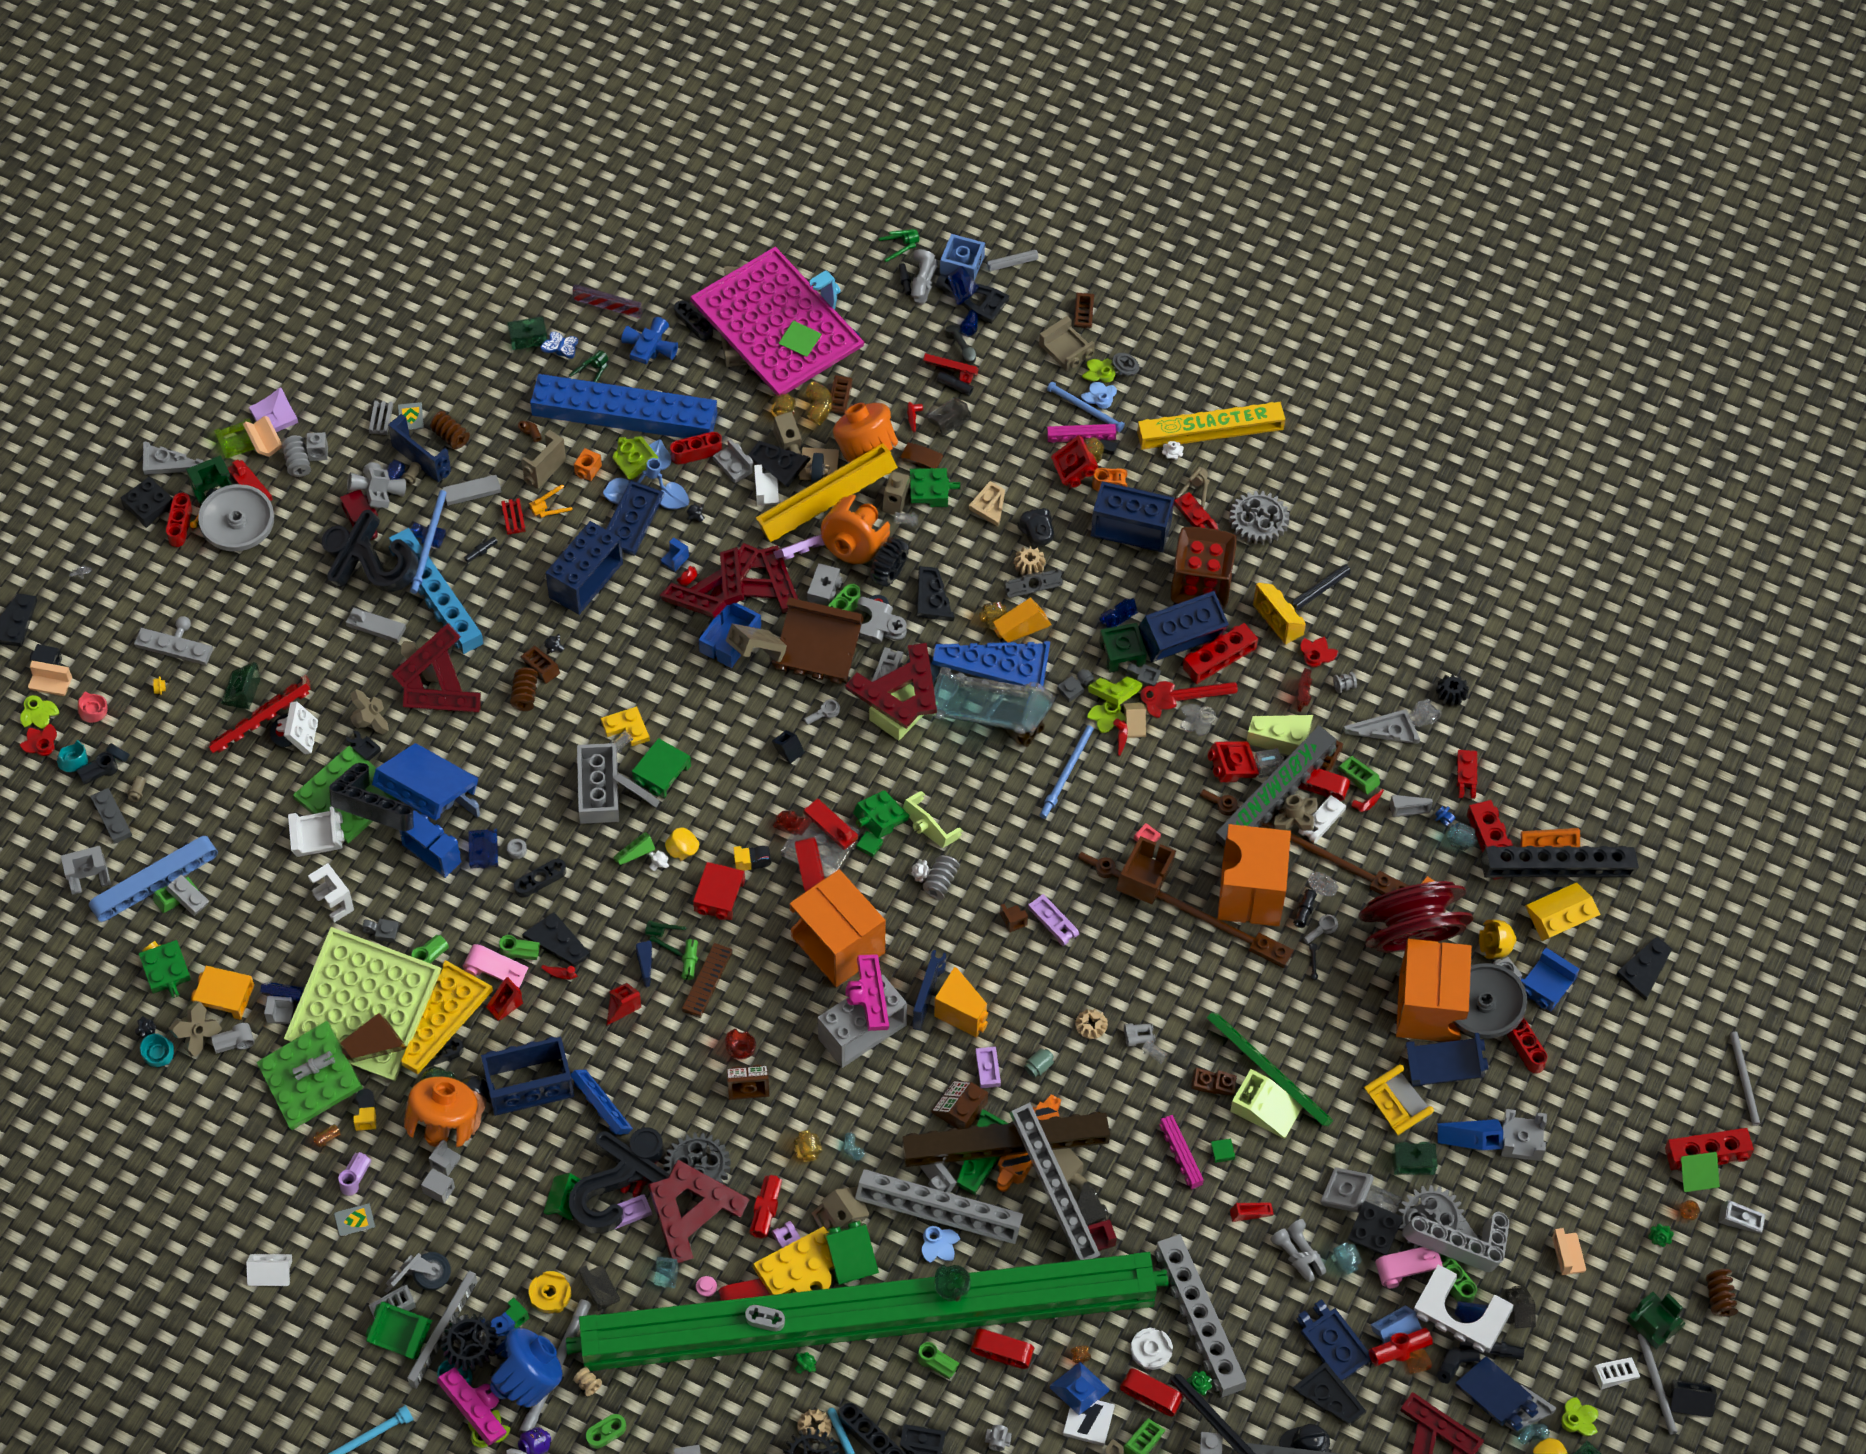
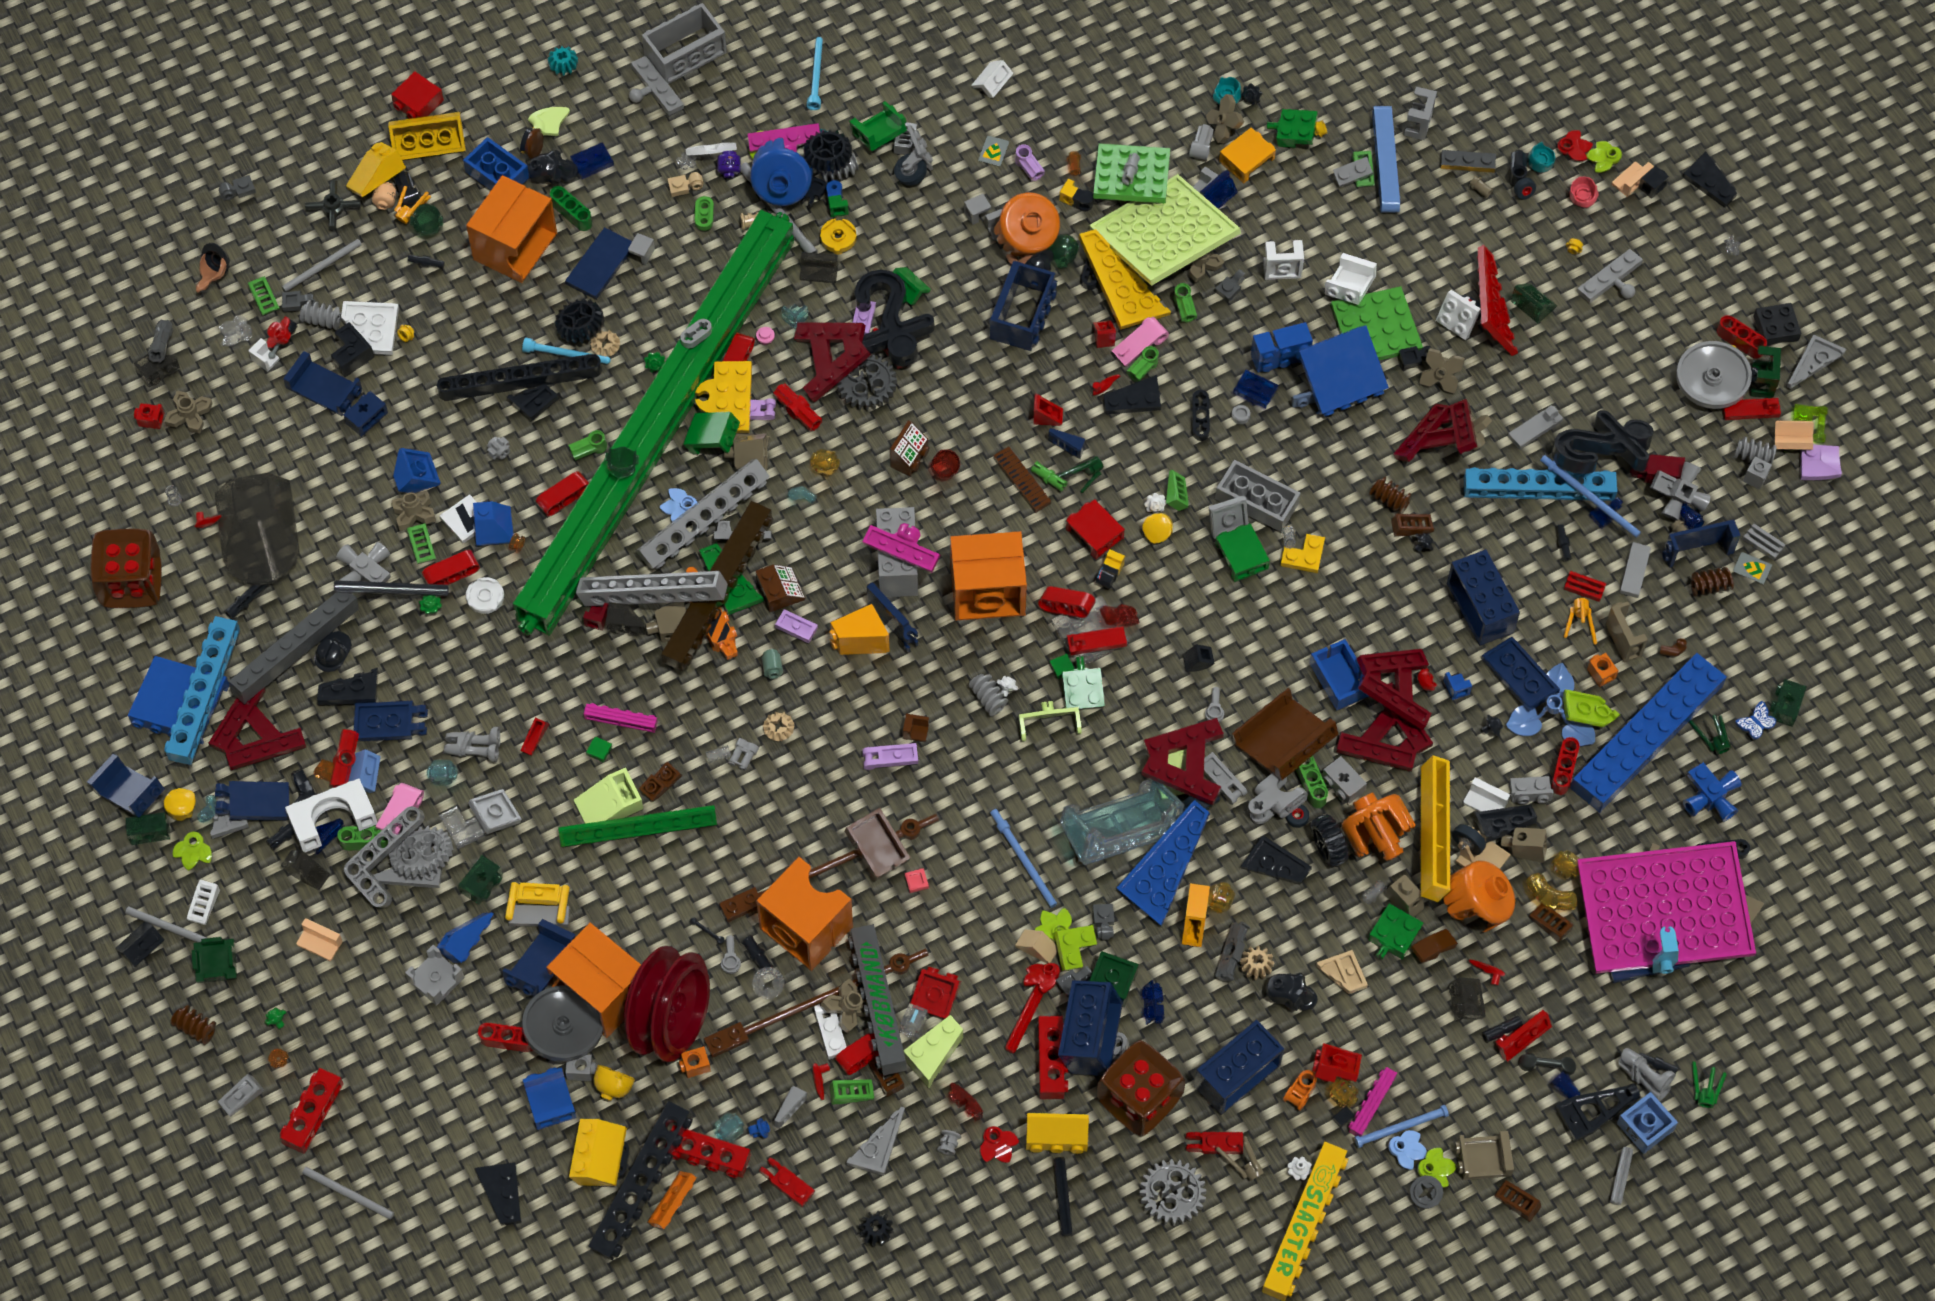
camera: 125 degrees right, 5 degrees up
black beam [329,763,414,831] -> none
reddish brown slope [340,1013,407,1062] -> none
light grey tile [407,1271,477,1389] -> none
blue plate [571,1070,633,1135] -> none
clear purple tile [572,285,642,319] -> none
dark tan panel [725,624,787,662] -> none
lavender plate [774,535,825,560] -> none
bright green sticker [779,321,822,357] -> none
clear blue slope [948,266,979,305] -> none
red bar [1113,719,1128,756] -> none
light grey brick [1154,1234,1247,1398] -> none
clear plate [1180,704,1216,736] -> none
black brick [1348,1200,1403,1256] -> none
clear piece [1407,699,1442,727] -> none
bright green sticker [1681,1152,1720,1192] -> none

